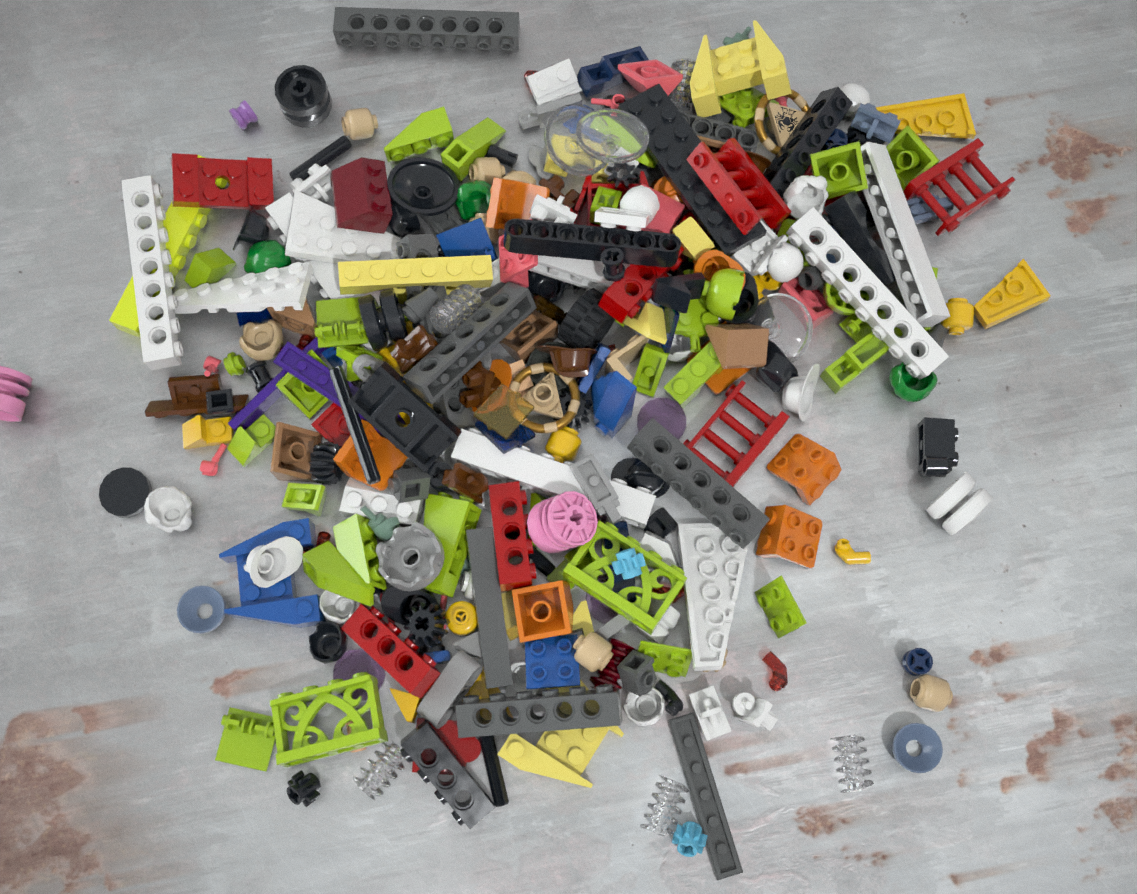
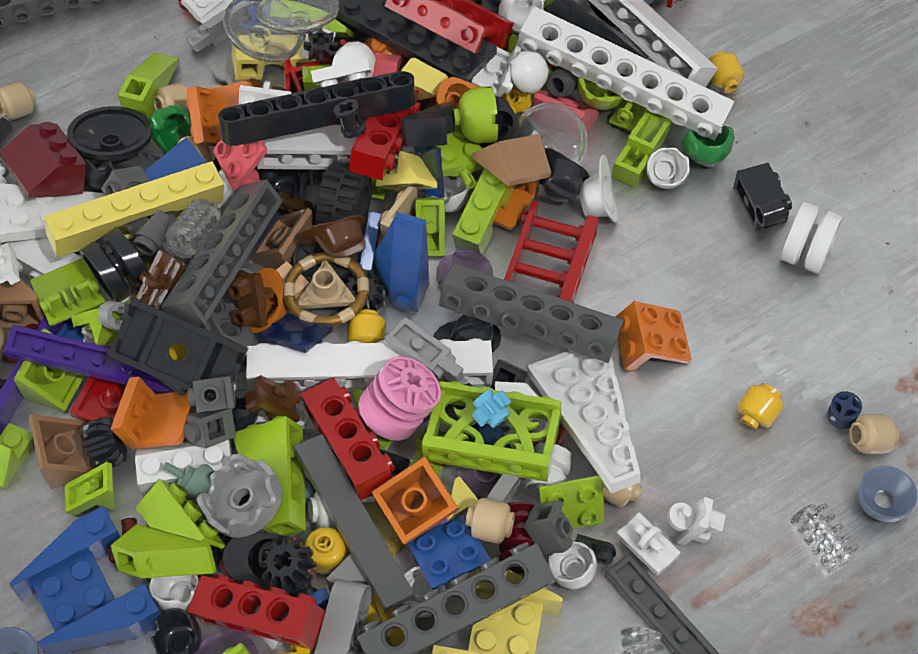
camera: 20 degrees left, 15 degrees down
white piece [243,536,303,588] -> none
black axle [329,366,381,485] -> none
lime slope [384,106,454,162] -> none
clear yellow piece [474,383,535,440] -> none
black pin [487,144,518,168] -> none
lime hinge [754,575,807,639] -> none
clear red arm [762,651,788,692] -> none
orange bracket [767,434,842,506] -> none
yellow arm [835,538,871,565] -> none
yellow wing [974,258,1051,329] -> none
none -> dark grey brick [188,375,236,413]
none -> white hair [646,148,690,189]
none -> yellow head [737,383,784,430]

